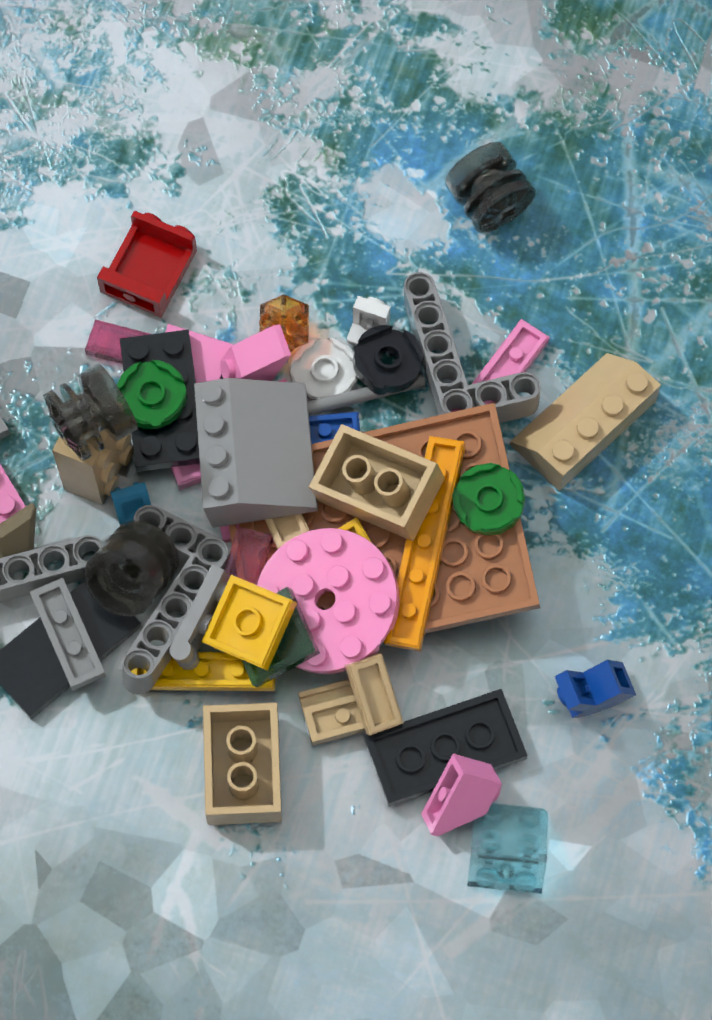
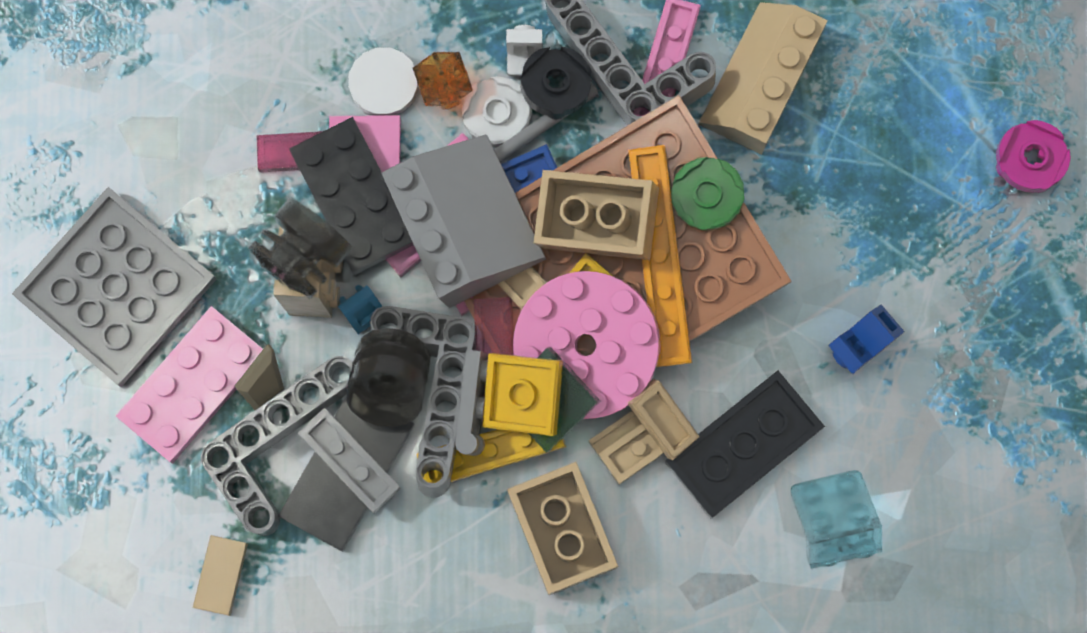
camera: 15 degrees left, 10 degrees up
red panel [97,211,197,318] -> none
green tile [116,360,187,429] -> none
bright pink slope [220,324,291,381] -> none
bright pink slope [421,754,502,836] -> none
none -> white tile [348,47,419,116]

